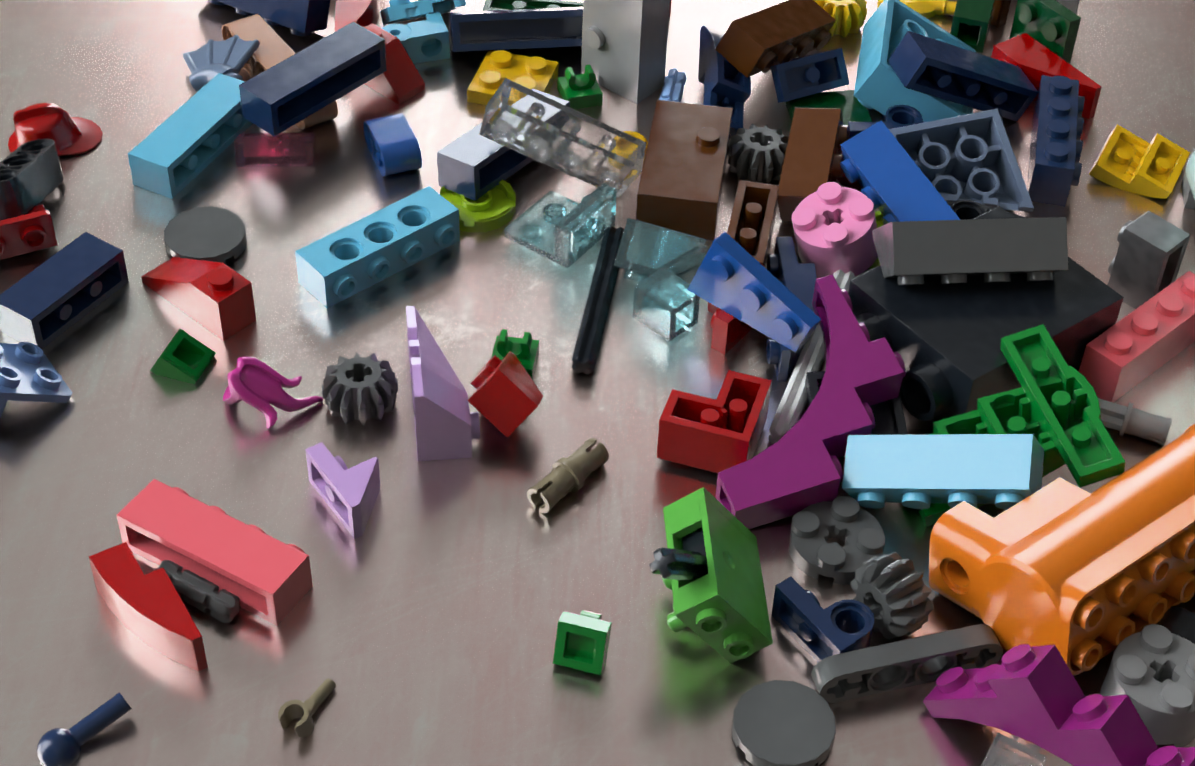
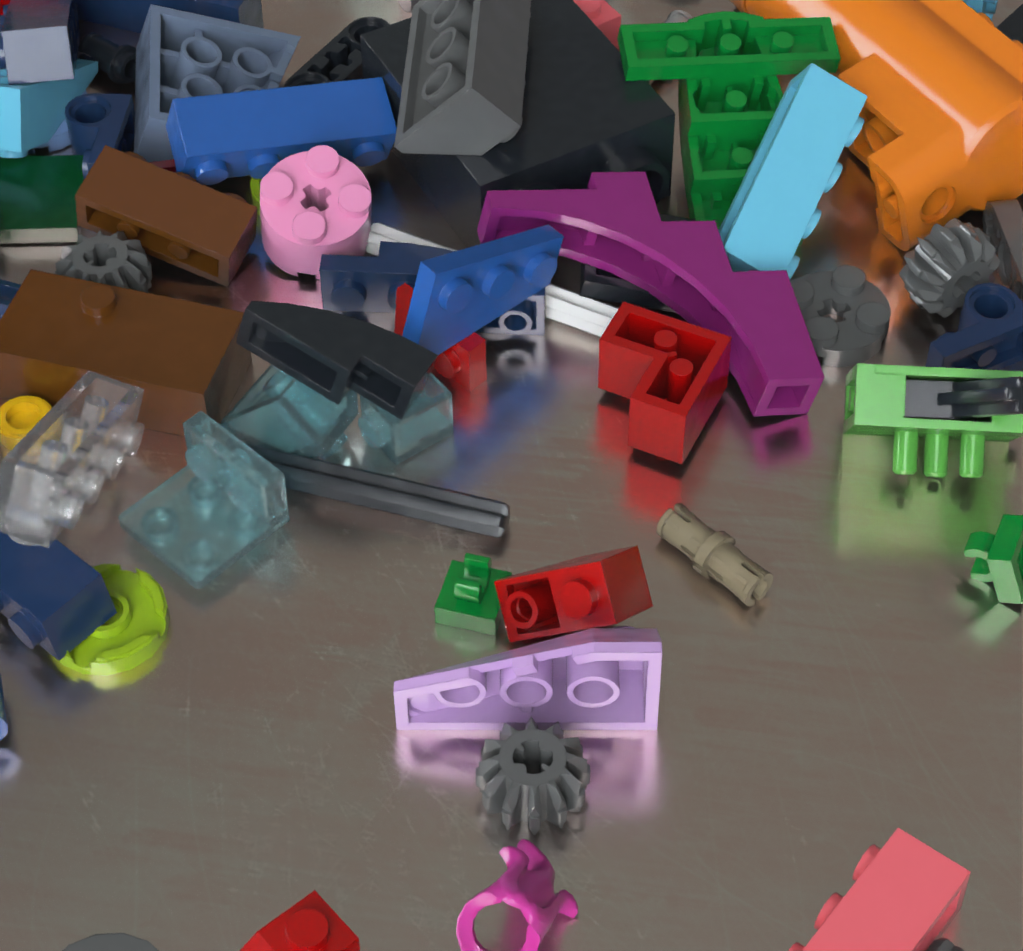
camera: 80 degrees left, 5 degrees up
medium azure brick [295,186,460,308] -> none
lavender slope [305,442,380,539] -> none
reddish brown brick [727,180,779,268] -> none
none -> black slope [236,301,438,420]

